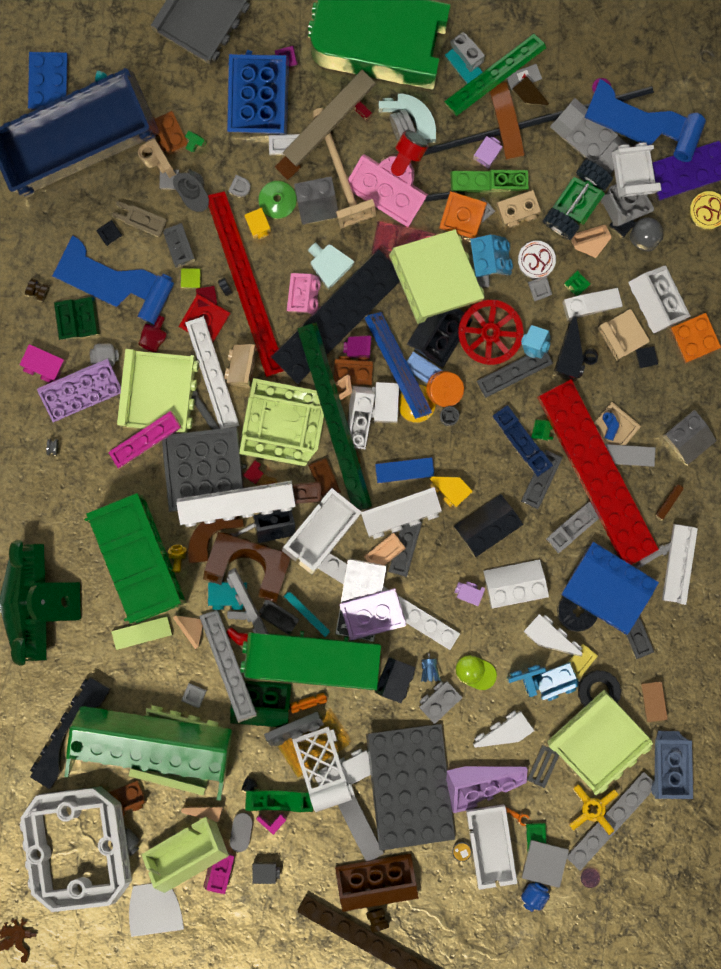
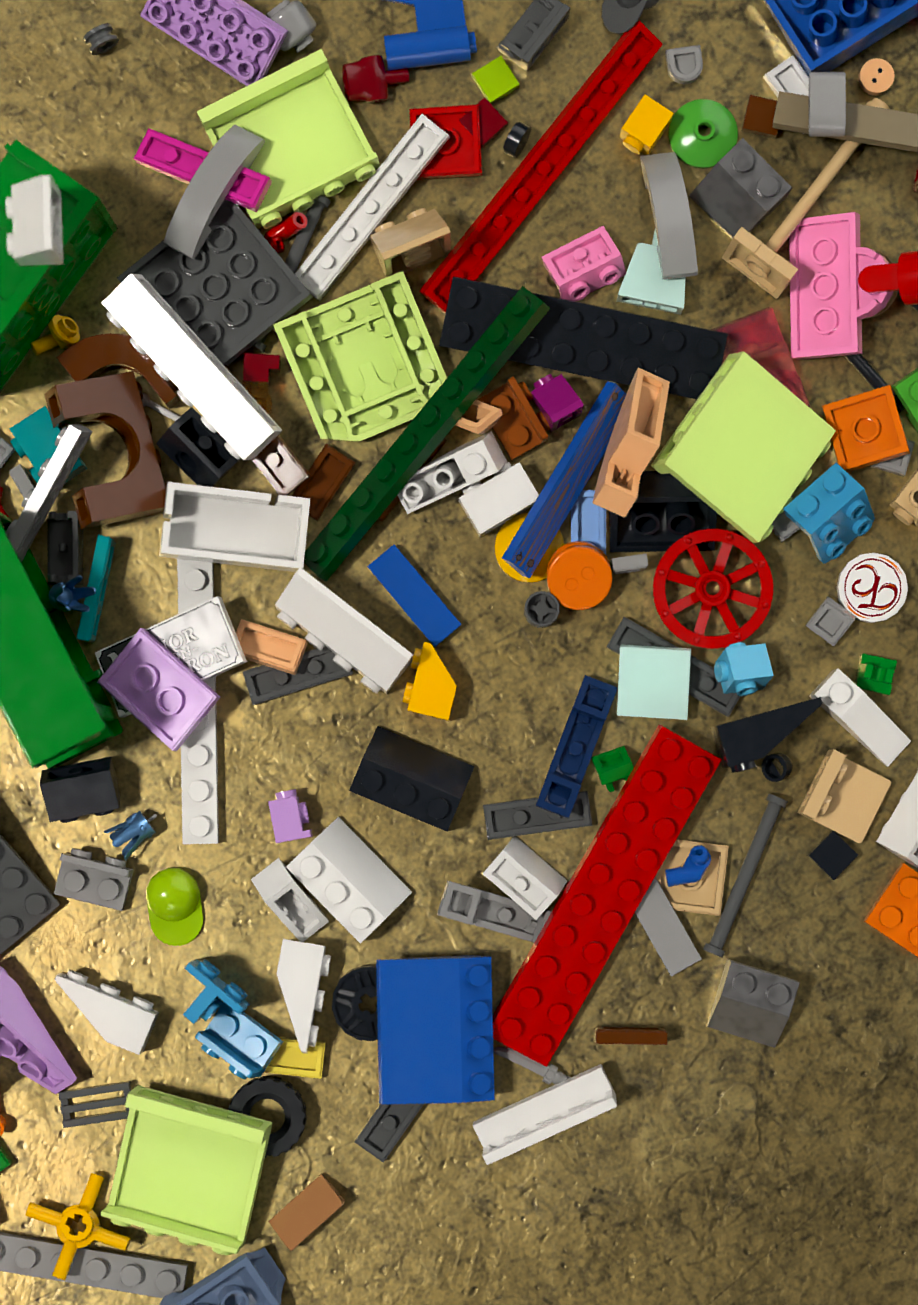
camera: 60 degrees right, 0 degrees up
none -> white slope [6,175,63,266]
none -> flat silver piece [48,575,96,612]
none -> light grey slope [164,124,265,260]
none -> white arch [251,858,329,942]
none -> red arm [264,212,308,253]
none -> white panel [483,836,567,920]
none -> light nougat slope [593,368,670,517]
none -> light grey tile [610,553,648,575]
none -> light aqua tile [617,644,691,720]
none -> light grey slope [640,152,698,279]
none -> dark grey bar [703,793,788,958]
none -> light grey beam [808,72,846,137]
none -> light nougat tile [858,58,895,96]

